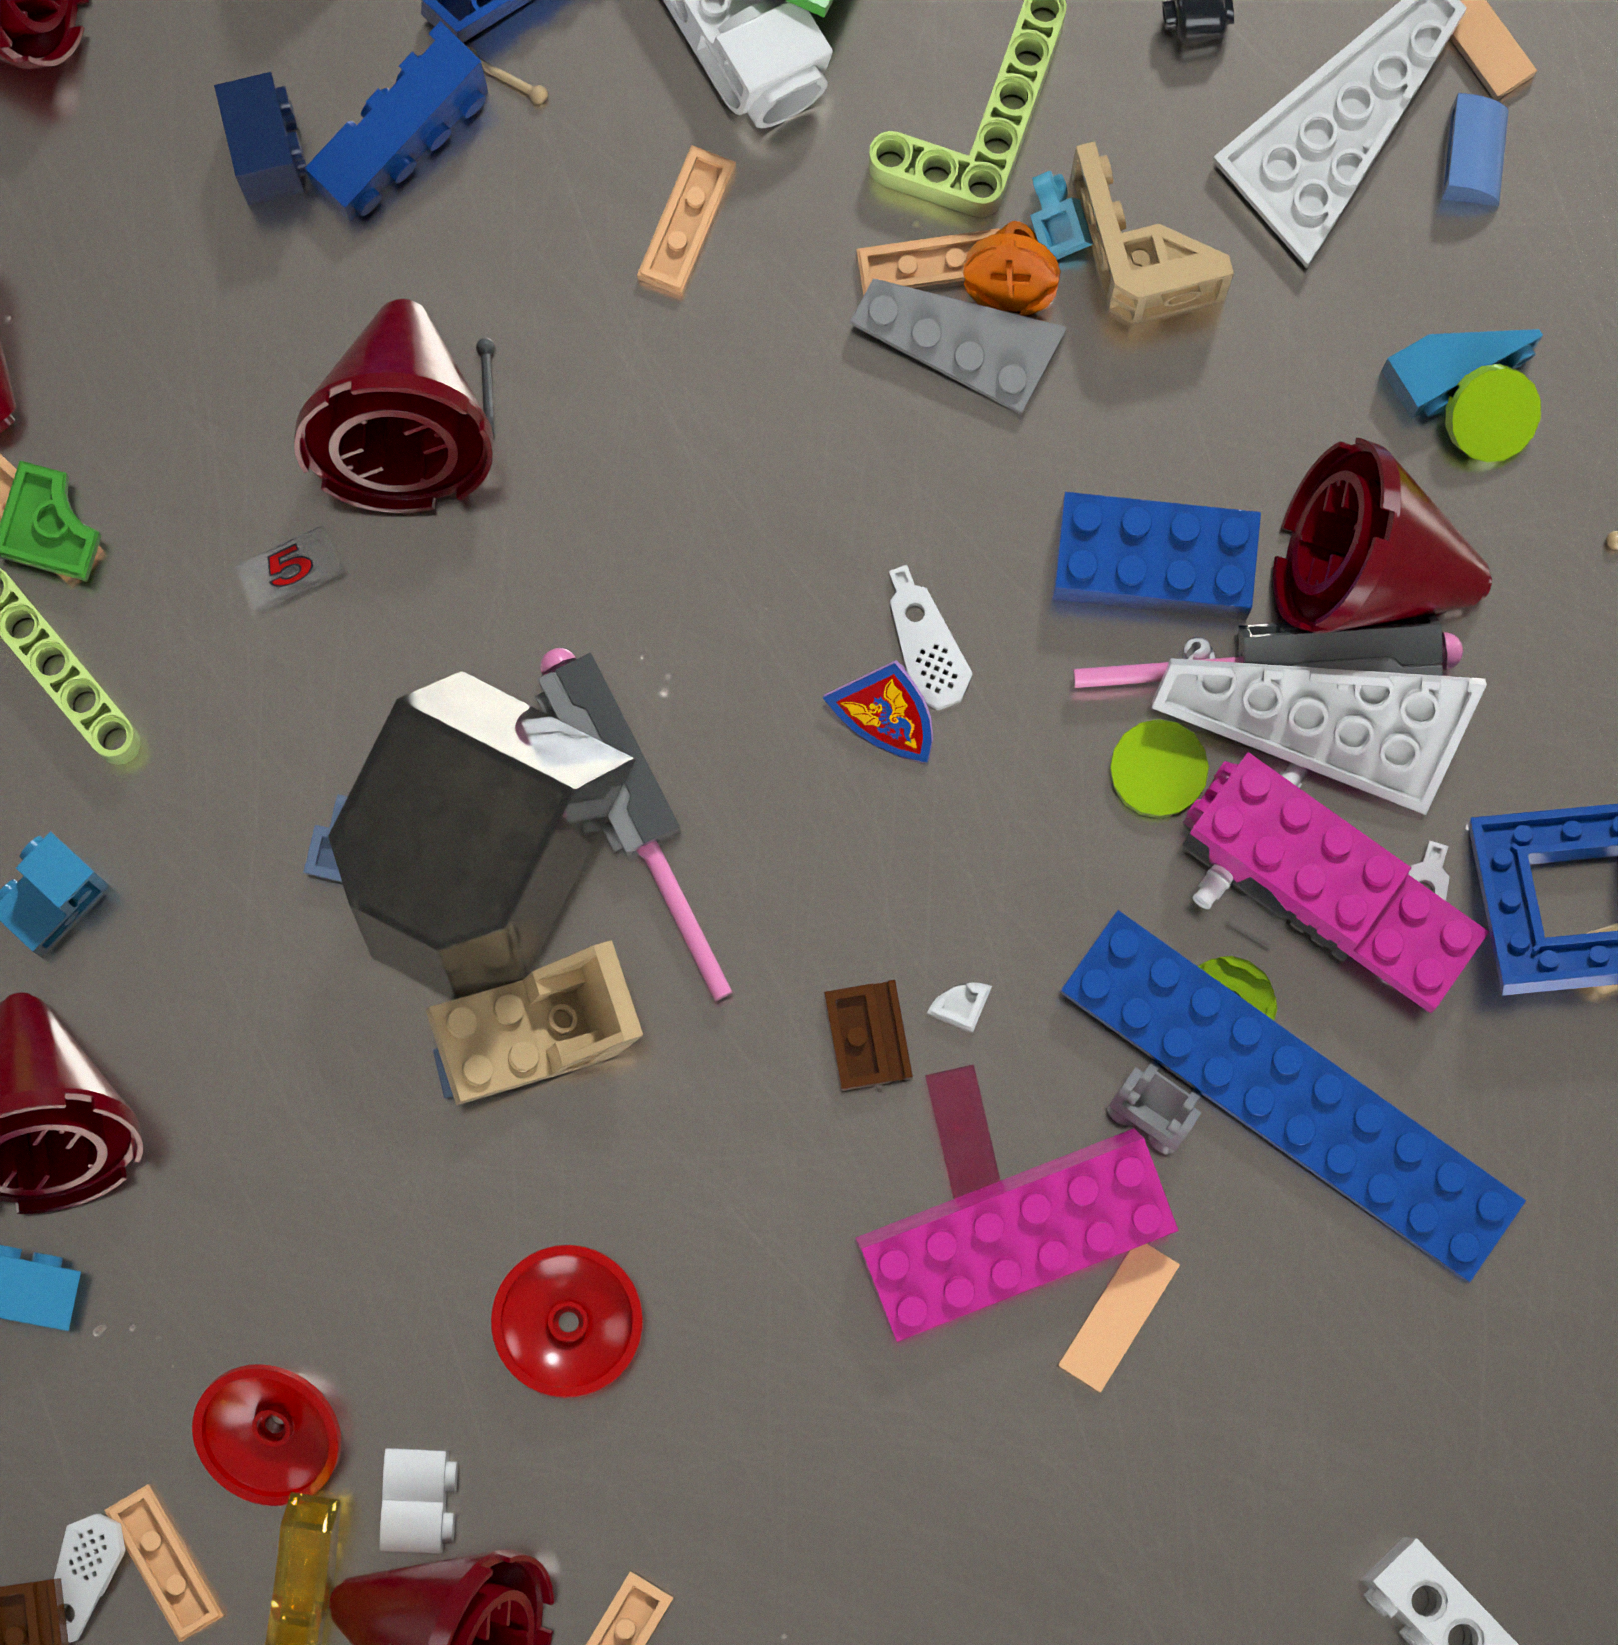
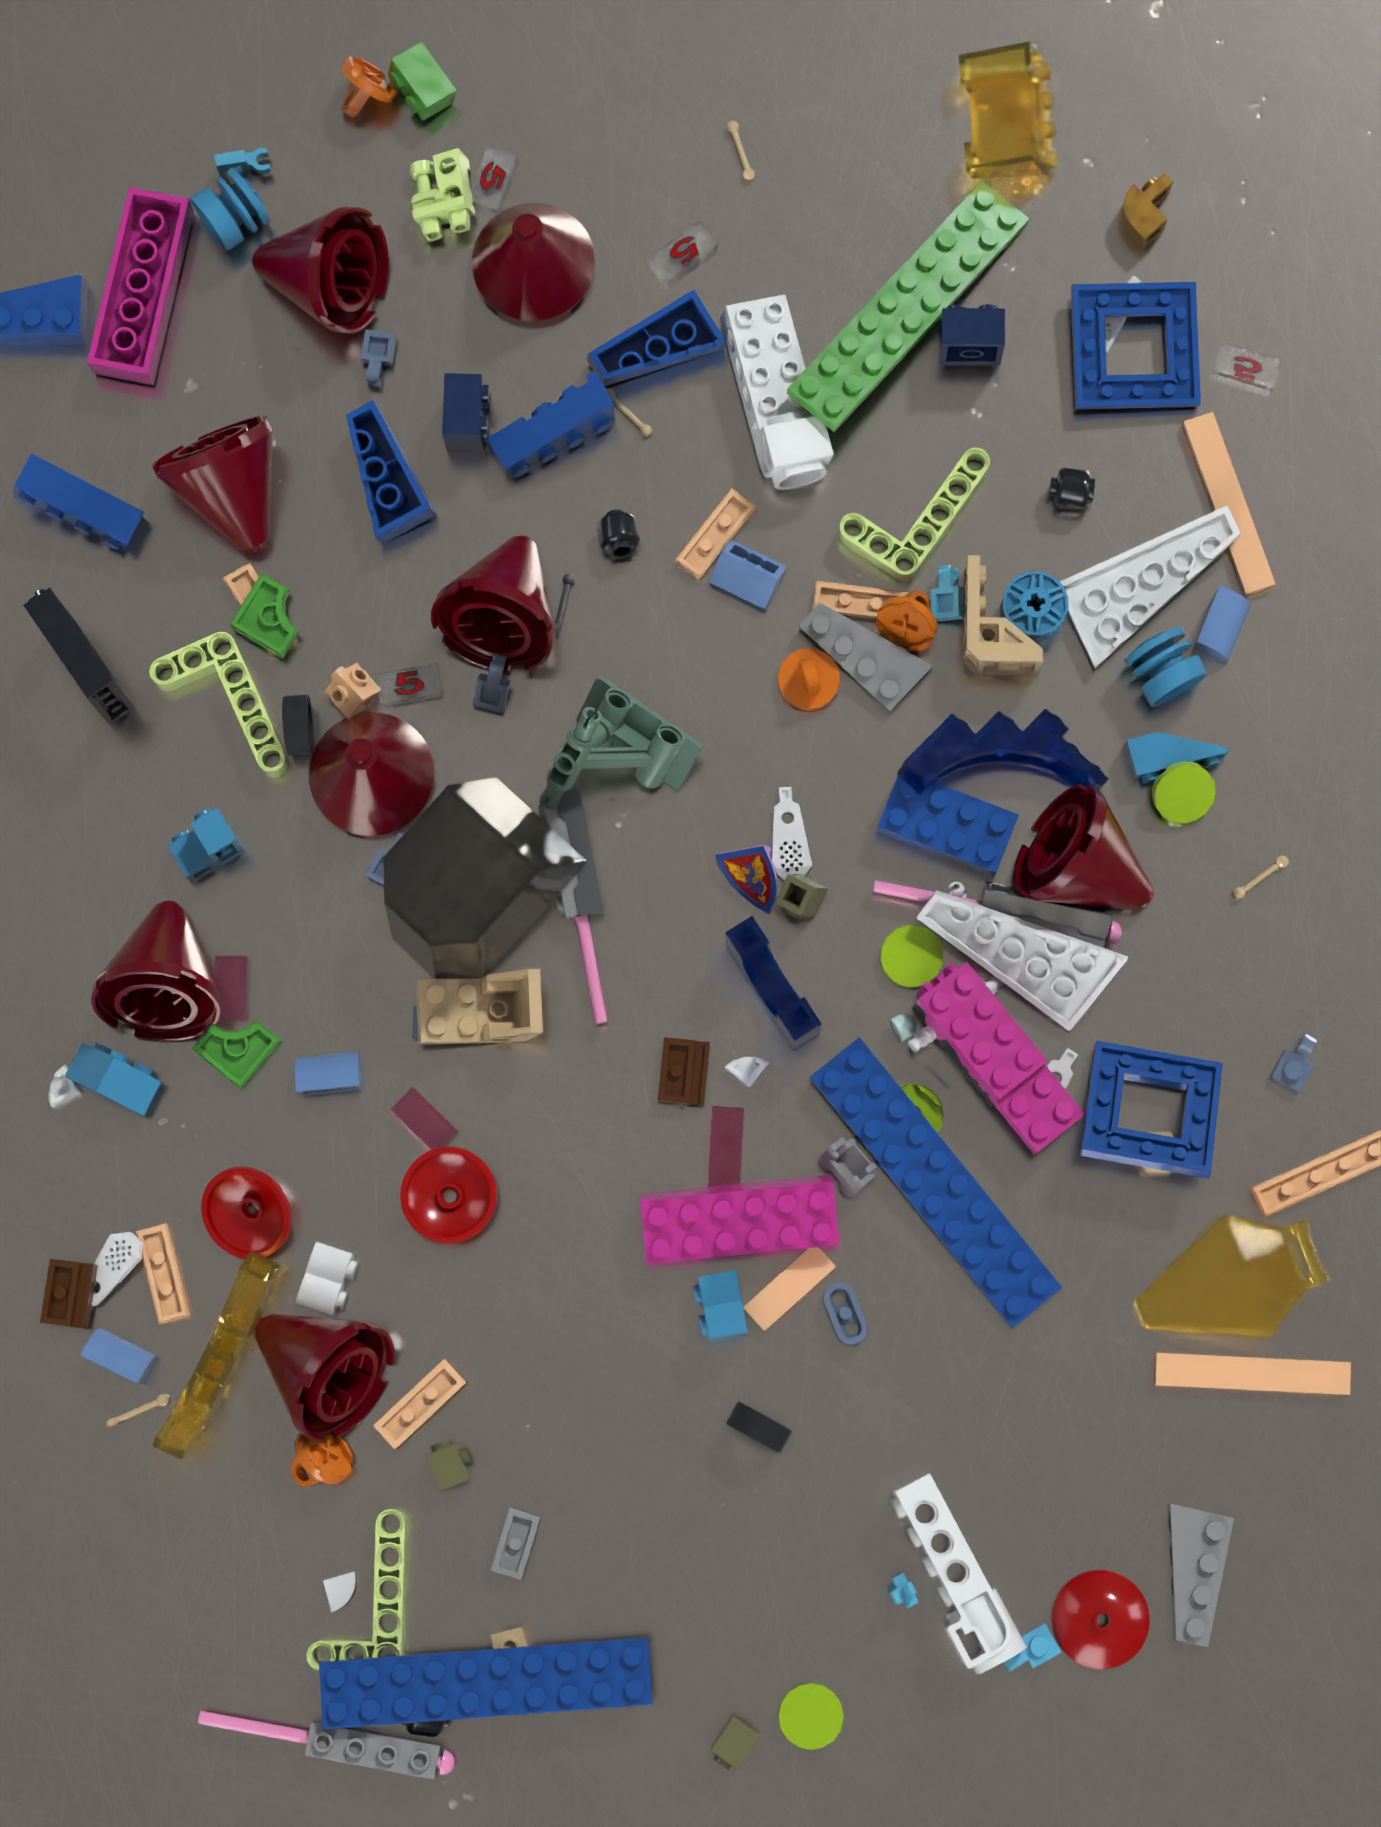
camera: 20 degrees right, 0 degrees up
none -> bright green tile [192,1020,282,1090]
none -> clear pink tile [214,956,248,1020]
none -> black tyre [282,695,314,756]
none -> medium blue brick [294,1051,363,1095]
none -> dark red cone [309,712,435,838]
none -> light nougat brick [324,663,382,719]
none -> blue wedge [346,400,437,544]
none -> sand blue plate [360,329,397,388]
none -> clear pink tile [390,1087,458,1150]
none -> sand blue plate [473,653,510,713]
none -> sand green plate [539,676,703,809]
none -> black head [597,509,640,558]
none -> dark azure brick [693,1270,748,1342]
none -> medium blue brick [709,540,787,610]
none -> clear blue arch [725,916,822,1050]
none -> black tyre [726,1401,792,1453]
none -> olive brick [775,874,828,919]
none -> orange tile [778,648,840,711]
none -> sand blue plate [823,1282,868,1345]
none -> light aqua hinge [890,1014,917,1042]
none -> clear blue arch [897,708,1109,795]
none -> dark azure wheel [999,571,1068,646]
none -> dark azure wheel [1124,627,1209,707]

